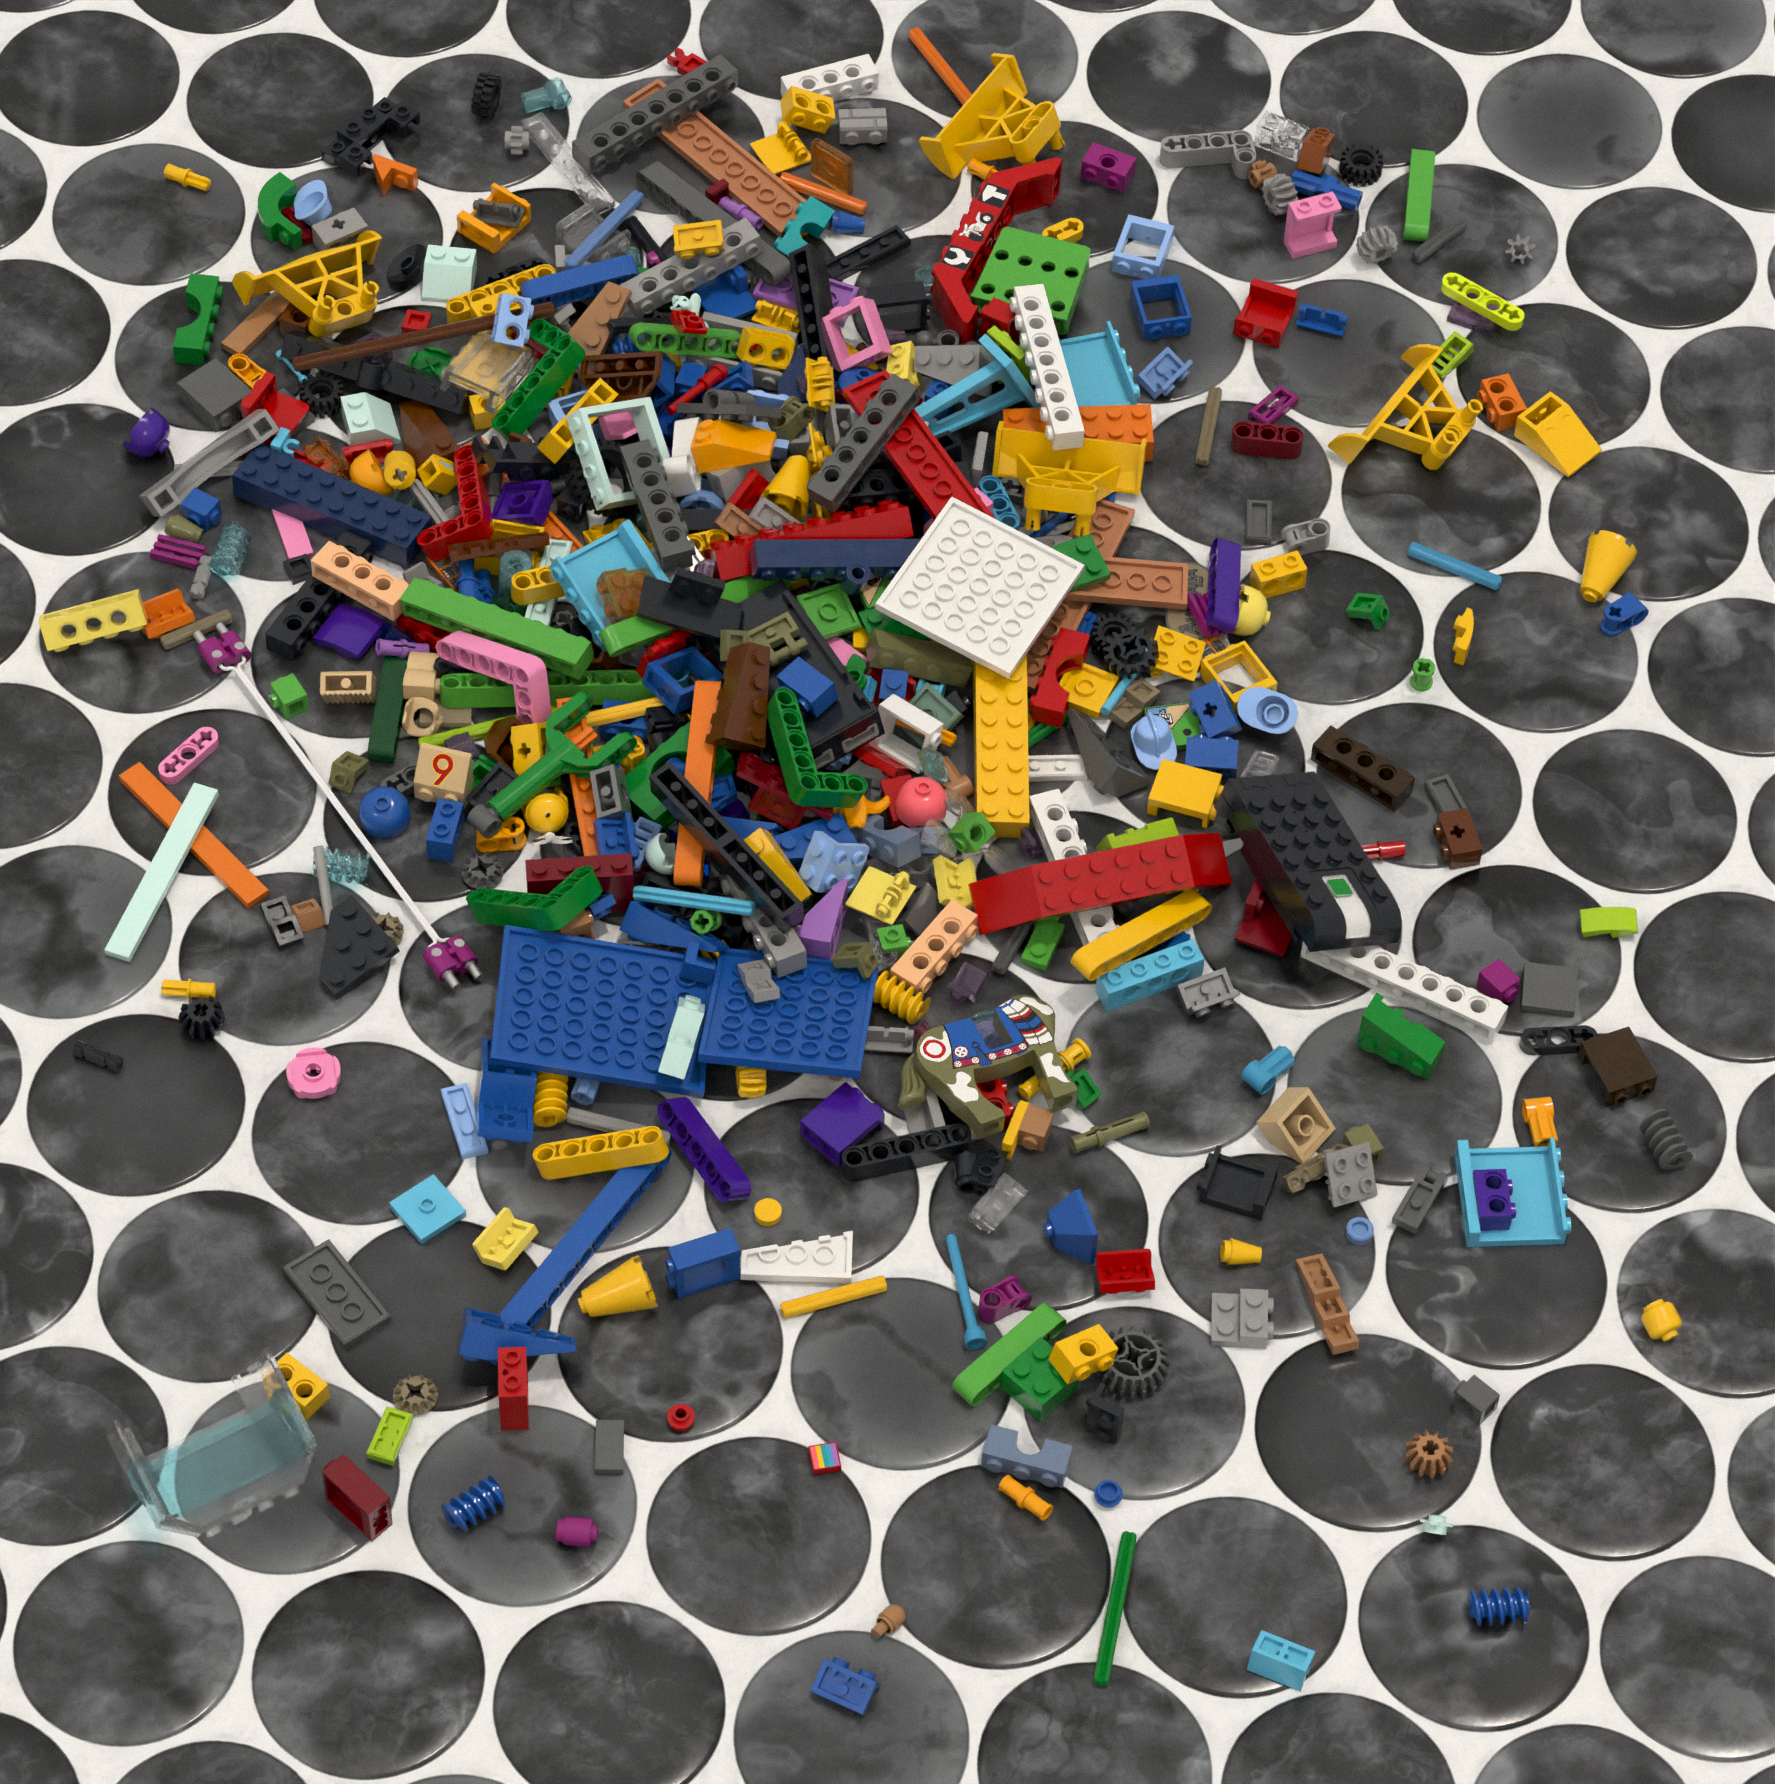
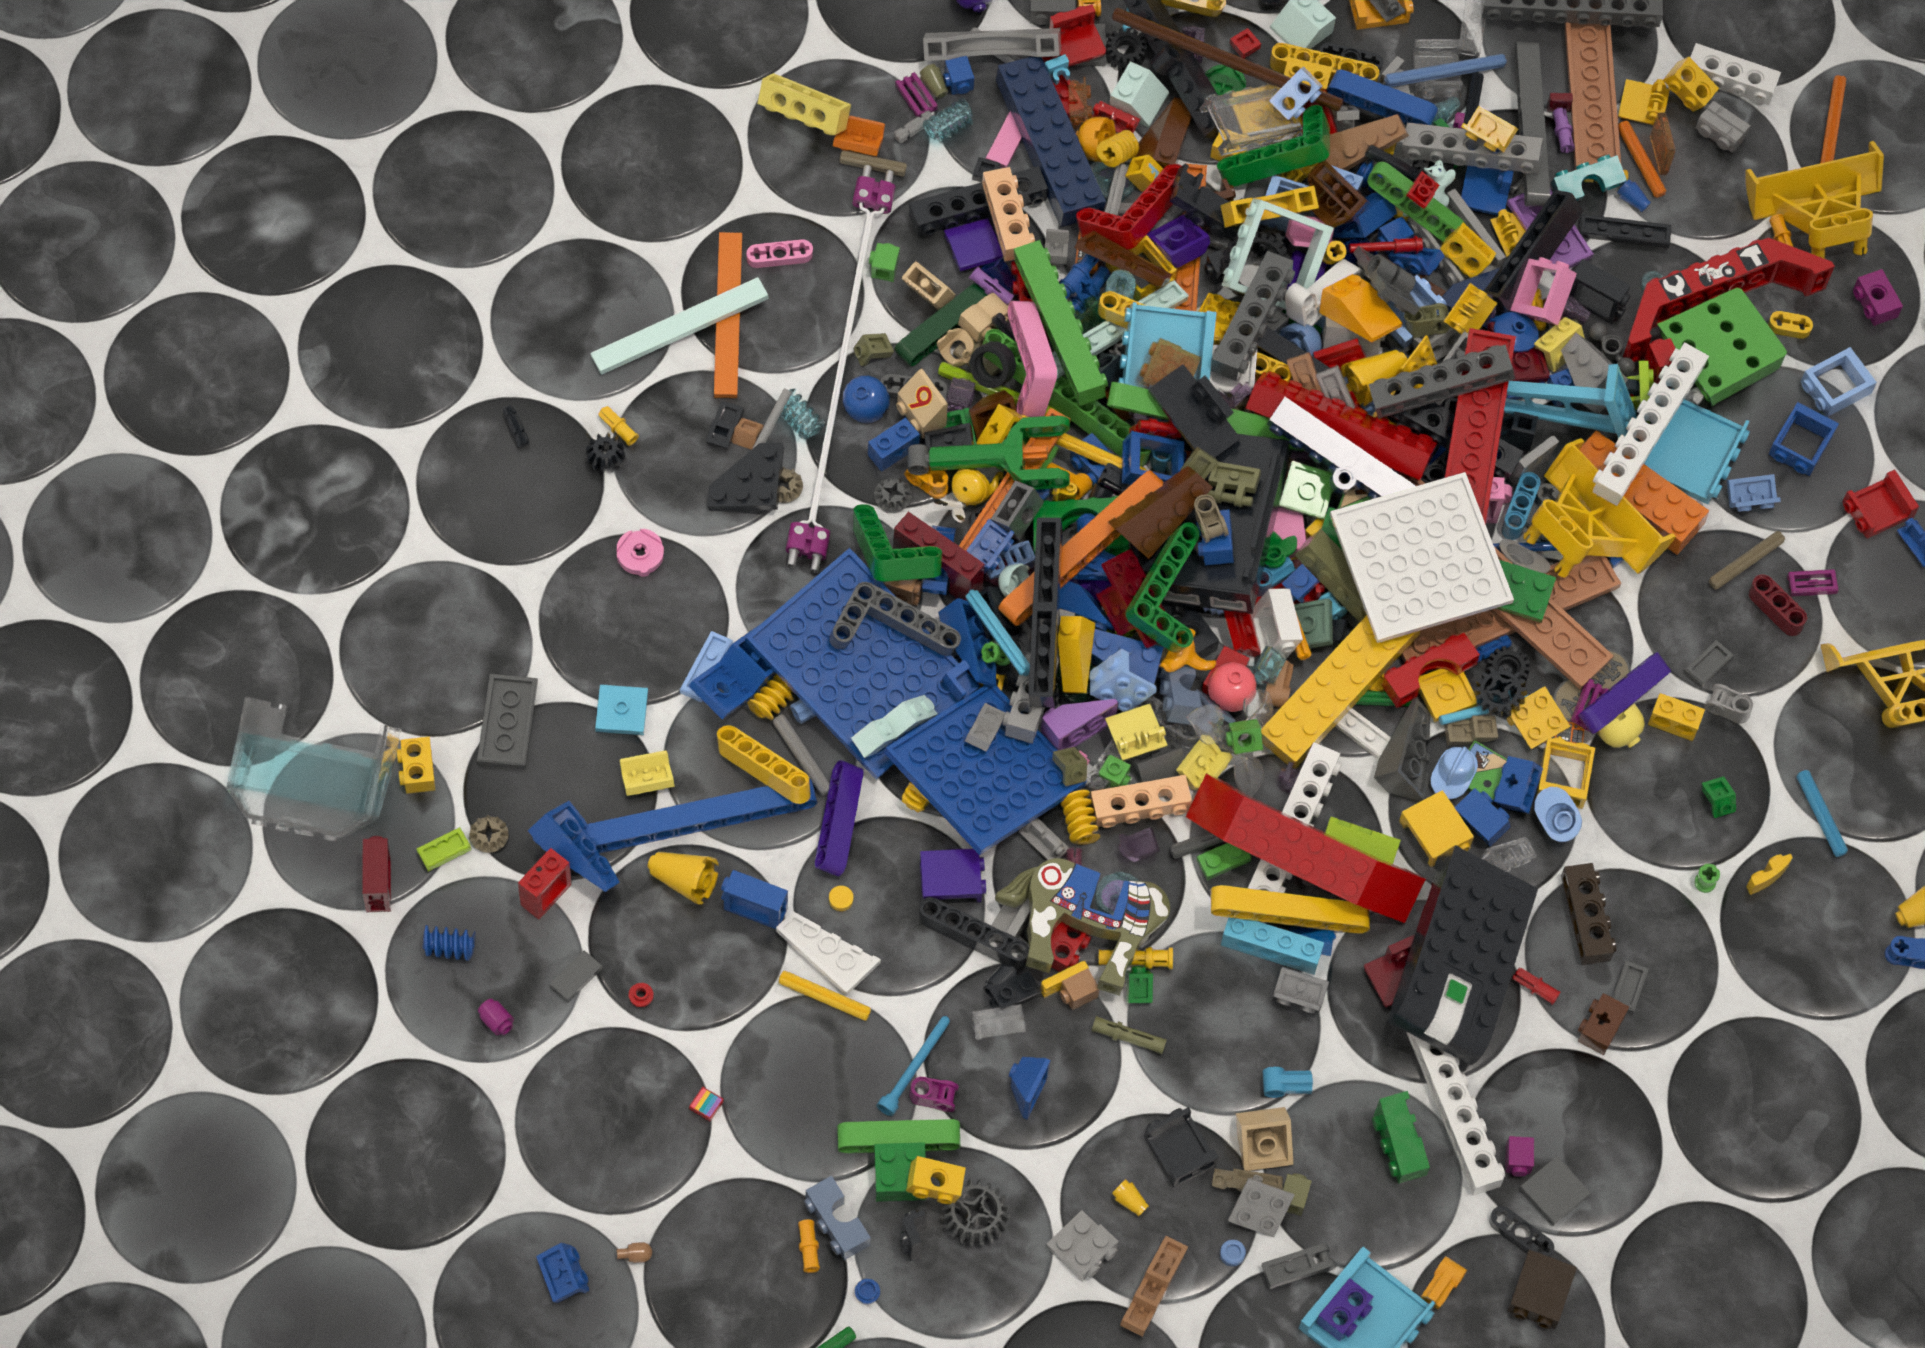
camera: 40 degrees right, 10 degrees up
red bracket [1096,1249,1155,1294] -> none
lime slope [1580,907,1638,938] -> none
none -> dark grey beam [829,582,961,656]
none -> black tyre [969,341,1016,388]
none -> dark tan piece [1194,494,1229,543]
none -> yellow bush [1322,241,1346,265]

